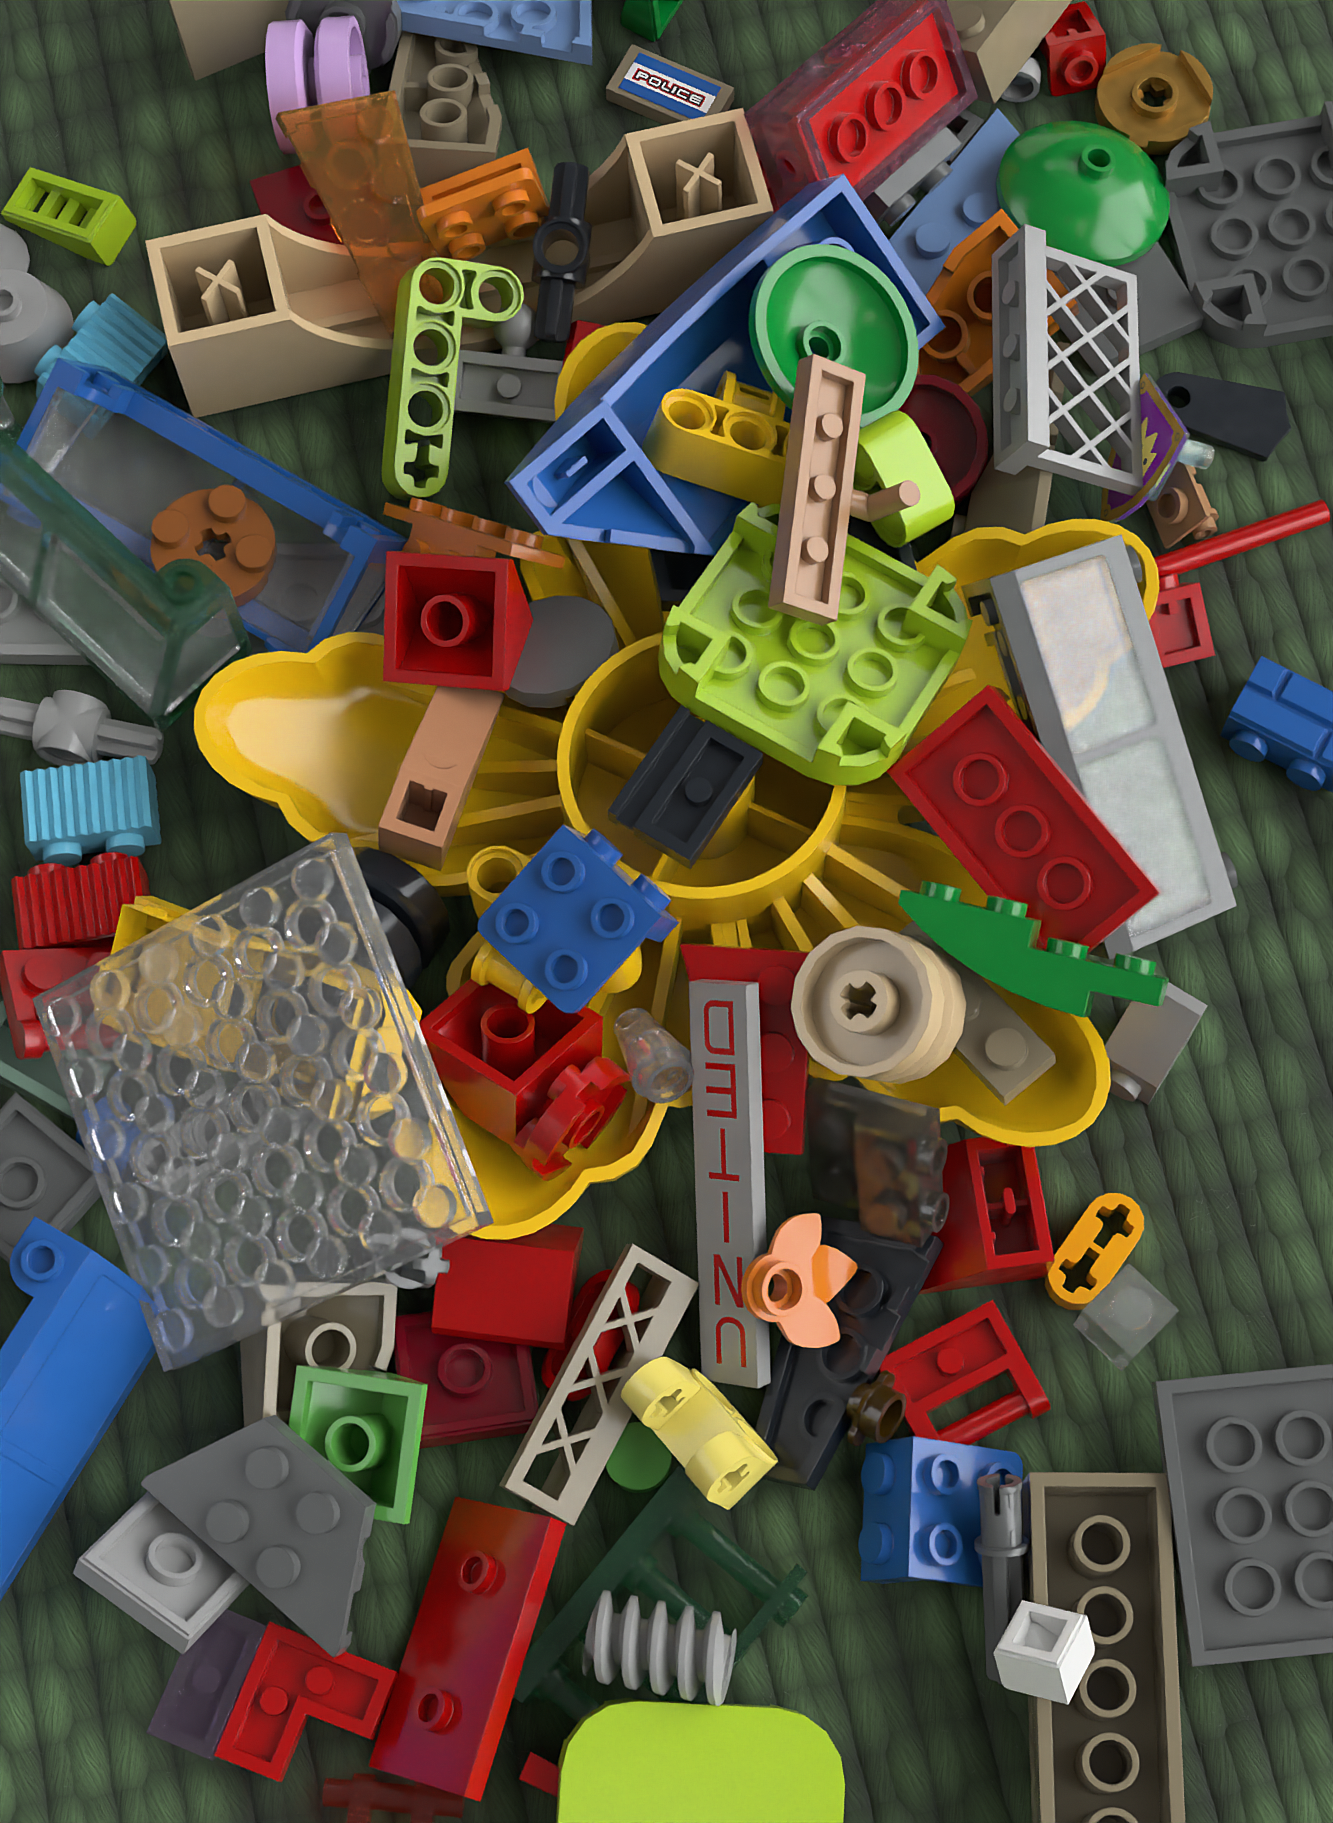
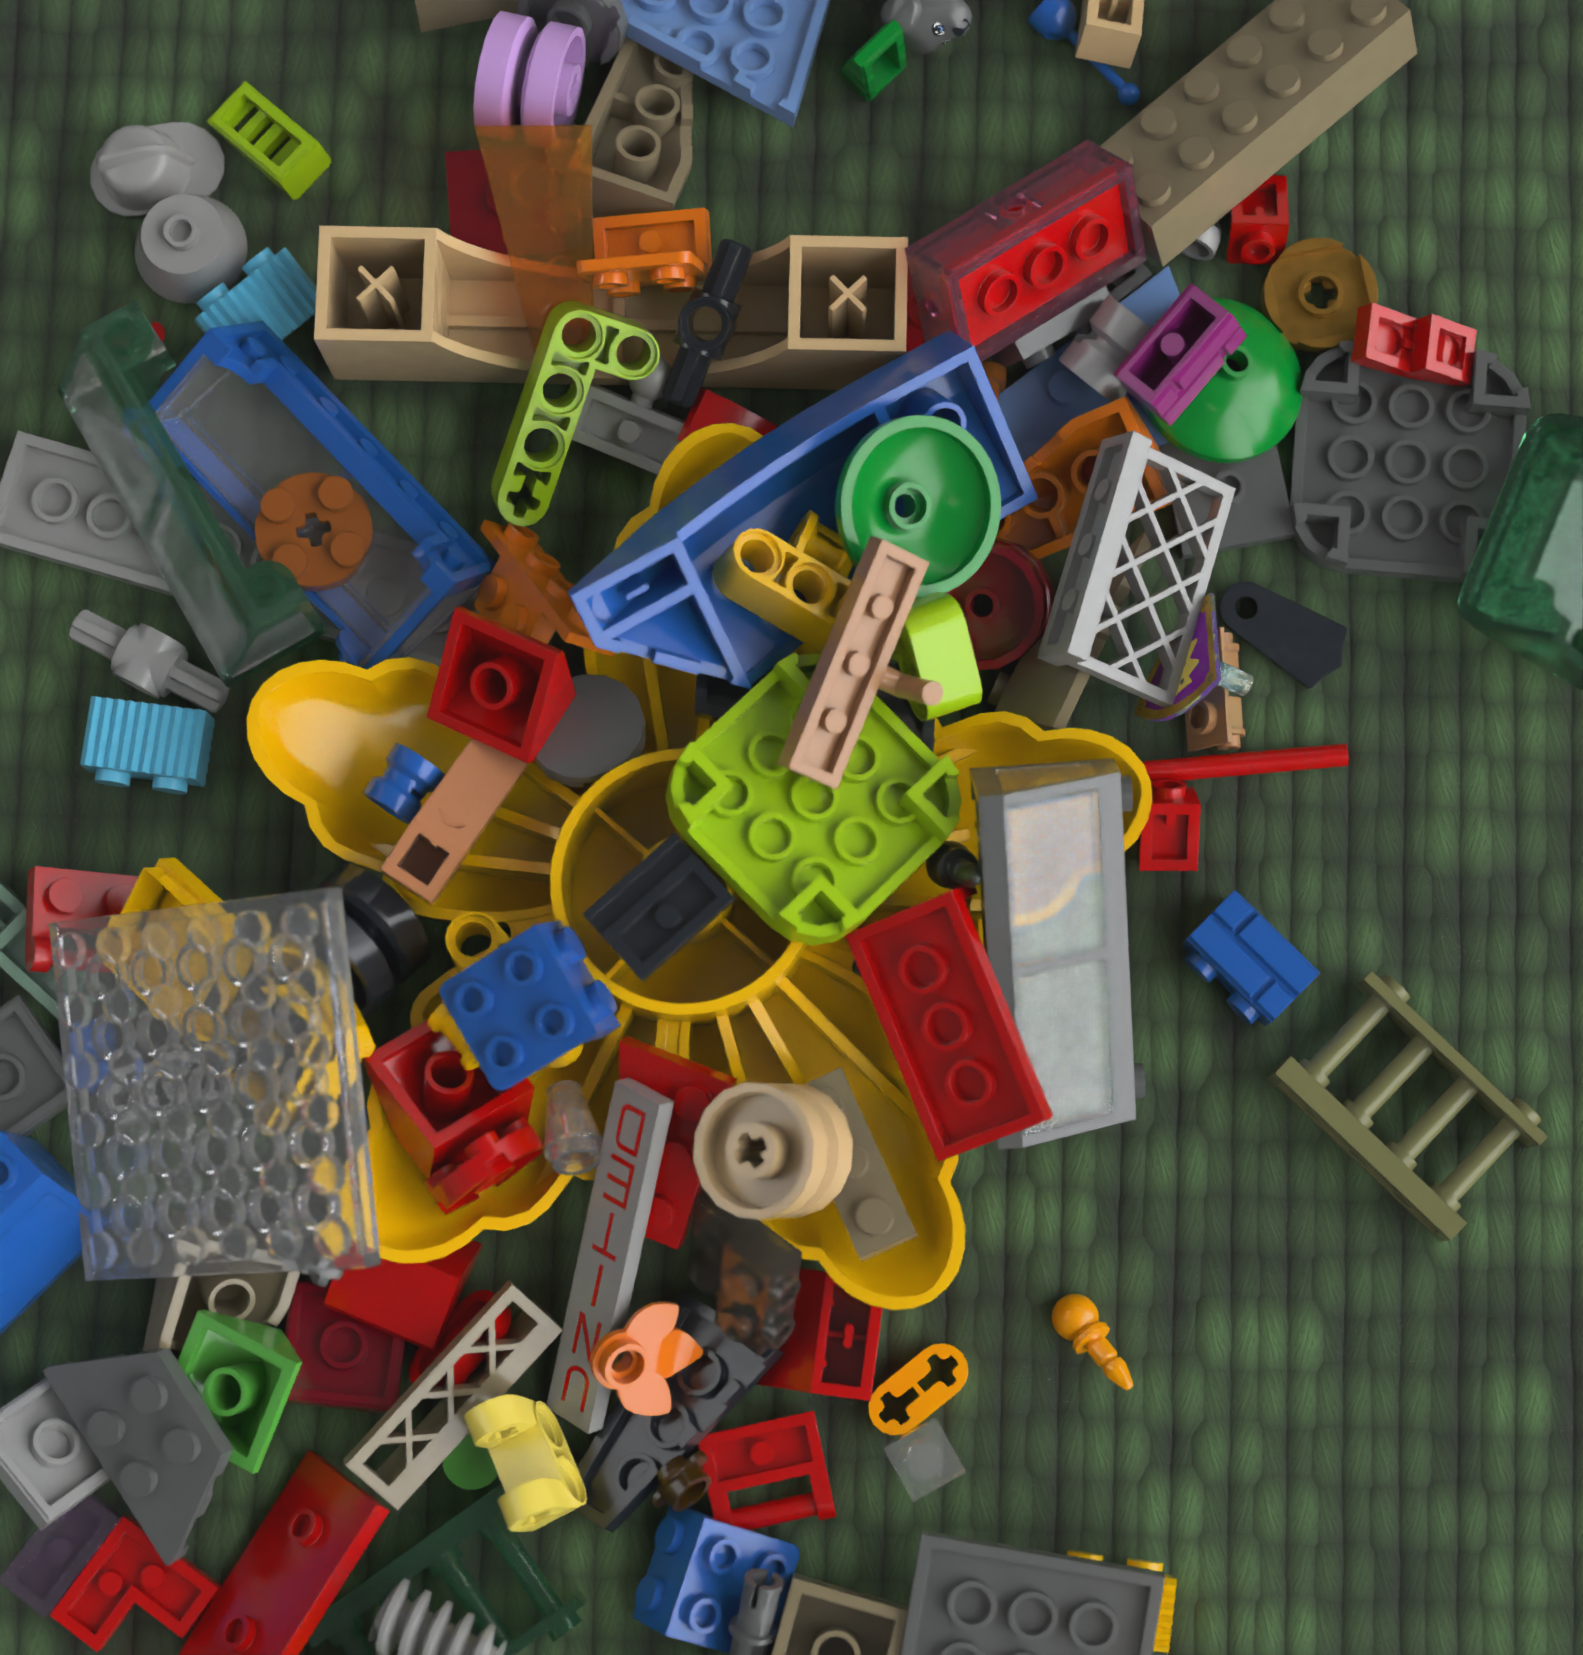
camera: 15 degrees right, 10 degrees up
red brick [11,852,150,950] -> none
tile [606,44,734,125] -> none
green slope [898,880,1169,1018] -> none
light grey slope [1105,974,1208,1105] -> none
none -> blue wheel [362,743,445,825]
none -> pearl dark grey bar [926,840,982,890]
none -> light orange bar [1051,1294,1133,1390]
none -> light grey wheel [1058,295,1152,402]
none -> magenta brick [1113,283,1247,426]
none -> red slope [1351,302,1477,386]

